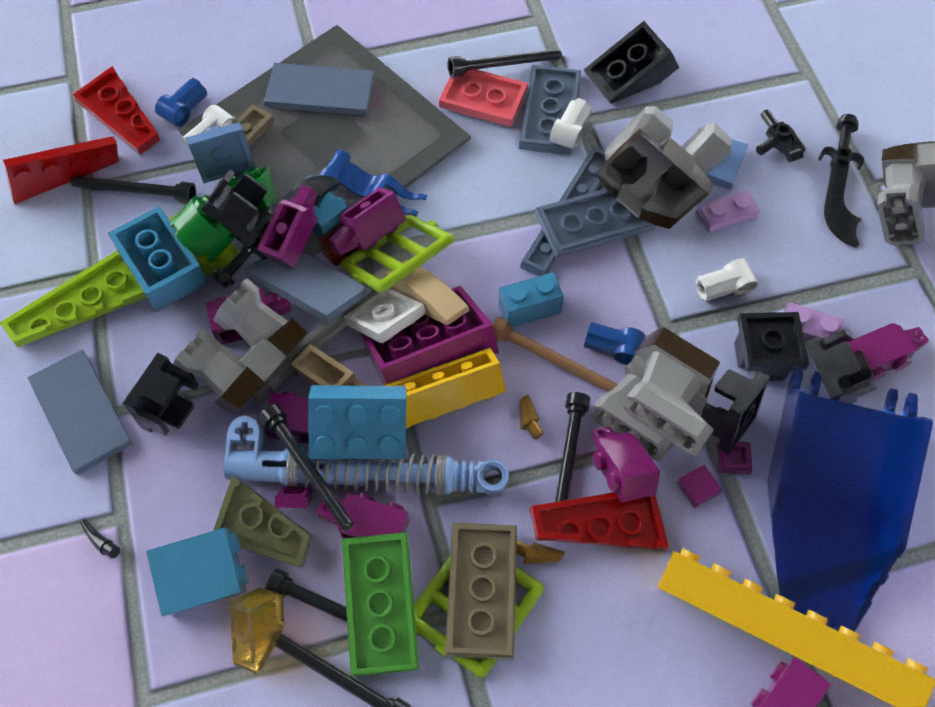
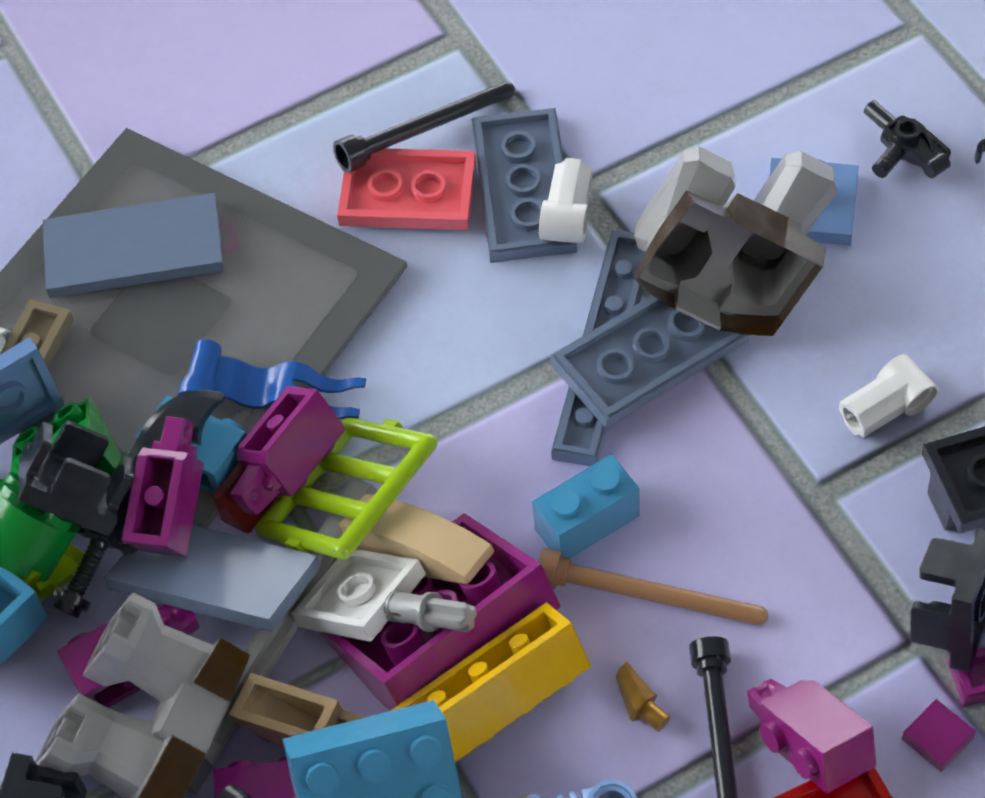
camera: 10 degrees left, 5 degrees down
black slope [583,21,679,104] -> none
blue piece [584,322,646,366] -> none
light grey piece [591,327,720,461] -> none
lavender plate [697,190,760,232] -> none
none -> light grey axle [384,590,477,632]

